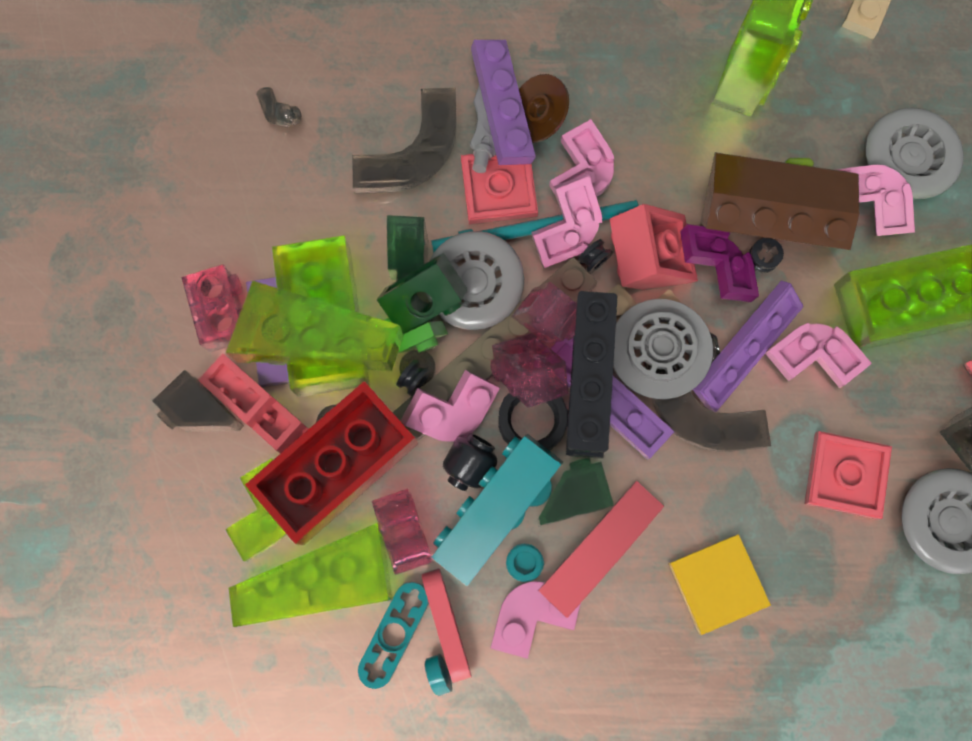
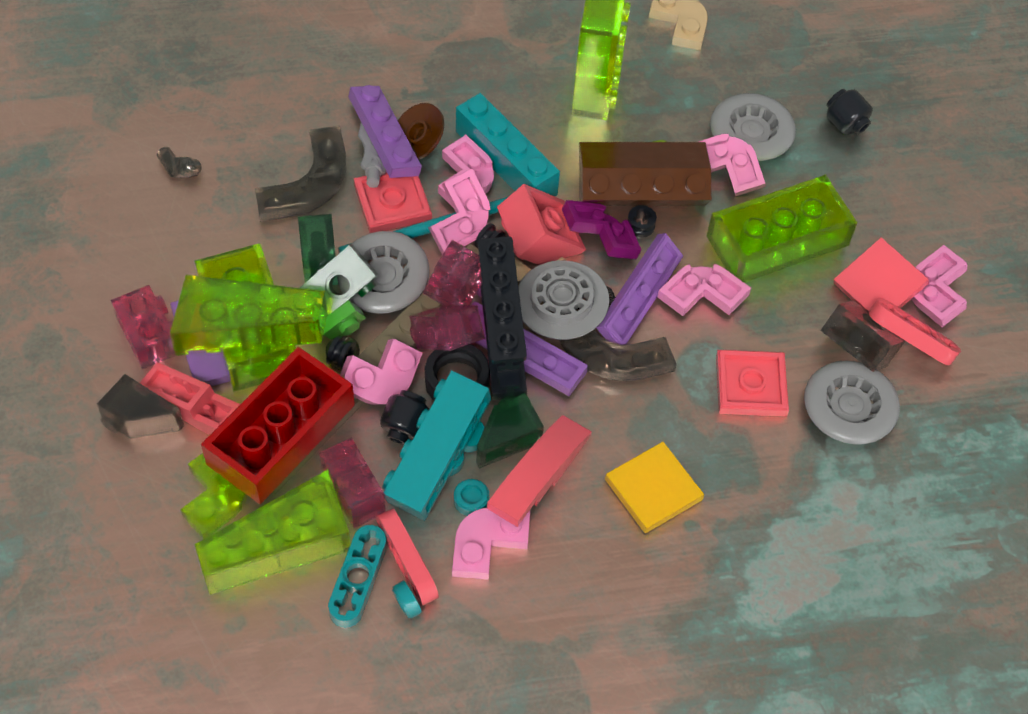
camera: 15 degrees left, 20 degrees down
none -> teal brick [456,93,560,196]

